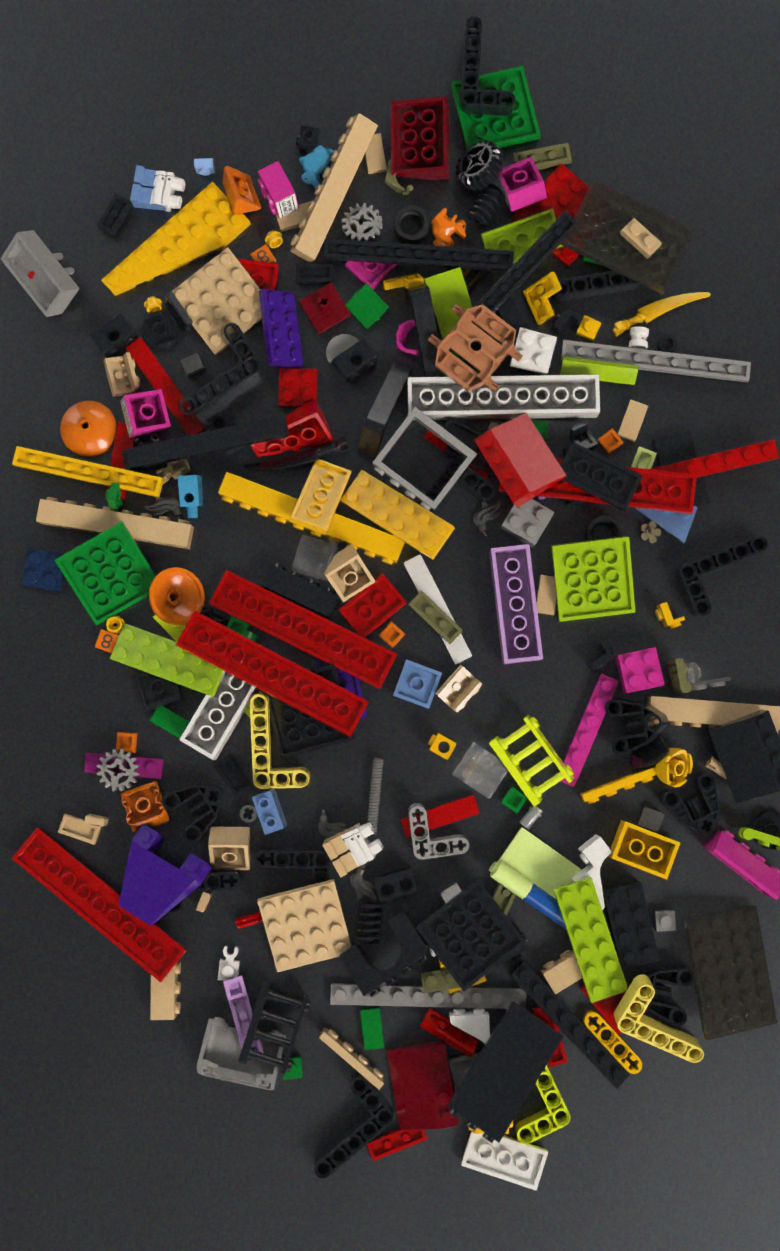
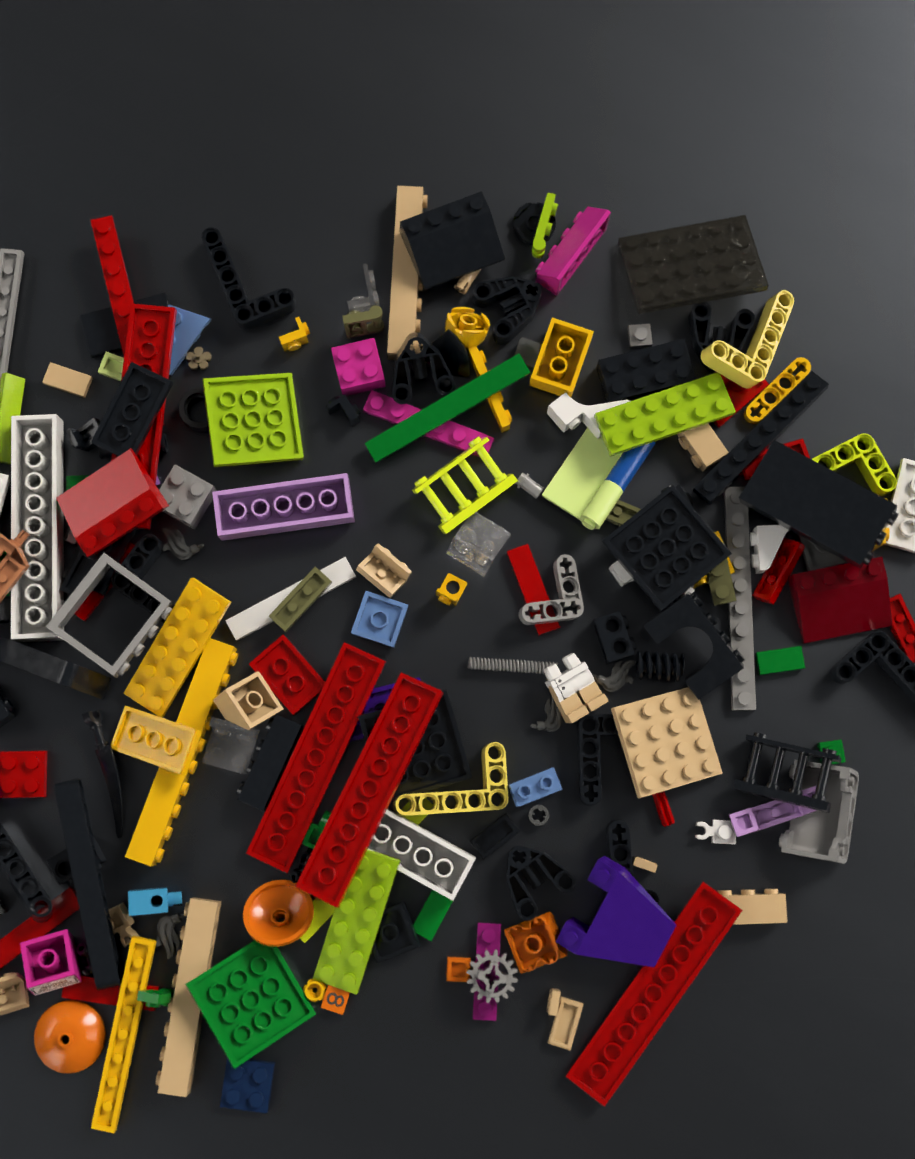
camera: 90 degrees left, 5 degrees down
tan slope [208,826,251,870] -> none
red wedge [250,400,334,457] -> none
tan plate [319,1028,384,1090] -> none
orange tile [379,621,405,648] -> none
green plate [501,786,528,813] -> none
tan tile [536,575,556,616] -> none
orange tile [596,428,624,455] -> none
none -> green tile [365,353,531,463]

